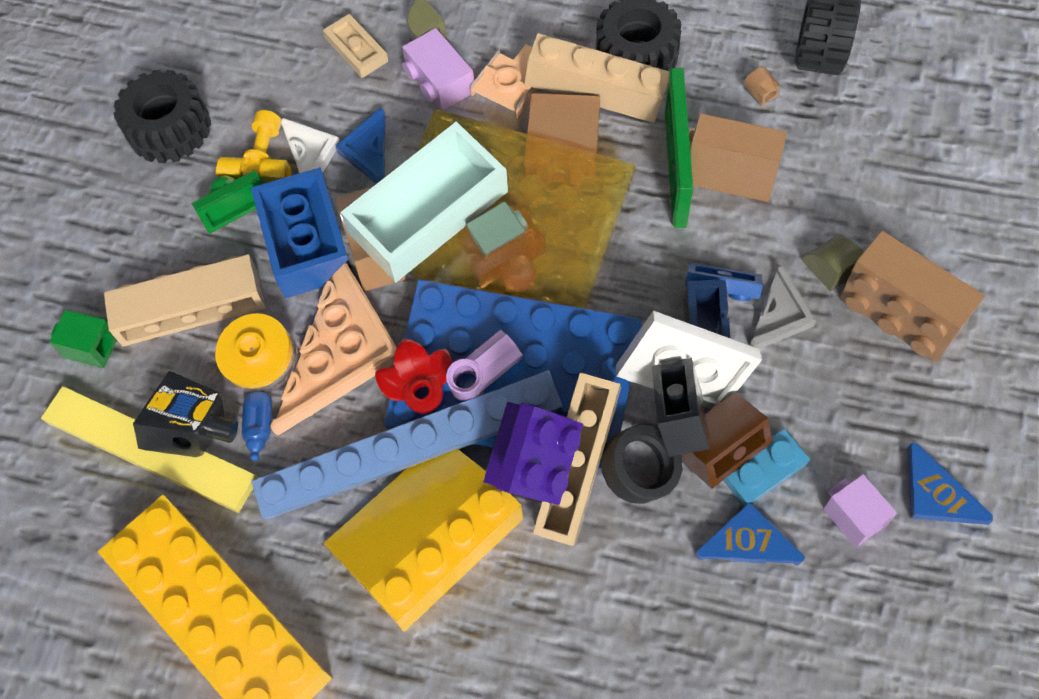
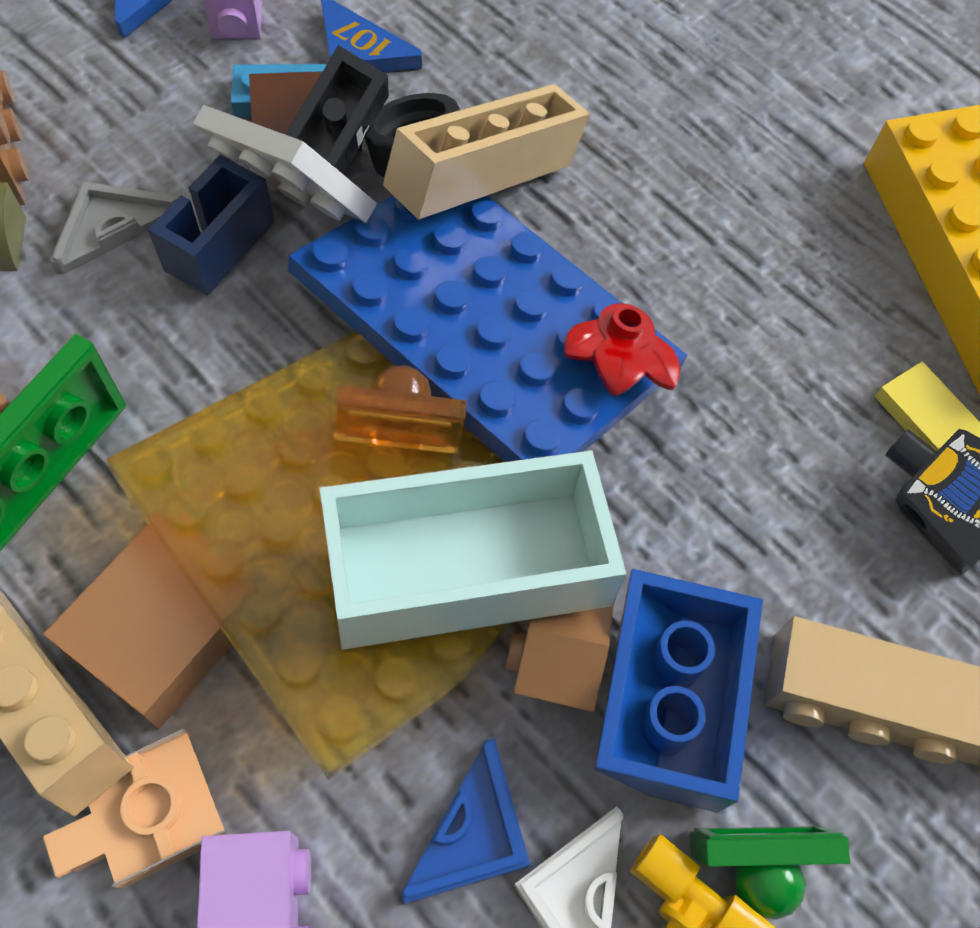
camera: 160 degrees left, 0 degrees up
yellow piece [215,313,298,393] -> none
blue piece [241,392,272,461] -> none
medium blue plate [251,370,564,520] -> none
light nougat tile [270,262,397,436] -> none
yellow slope [323,449,523,632] -> none
lavender piece [446,330,523,402] -> none
sand green brick [466,202,529,267] -> none
dark purple bracket [483,401,583,505] -> none
blue plate [685,262,763,301] -> none

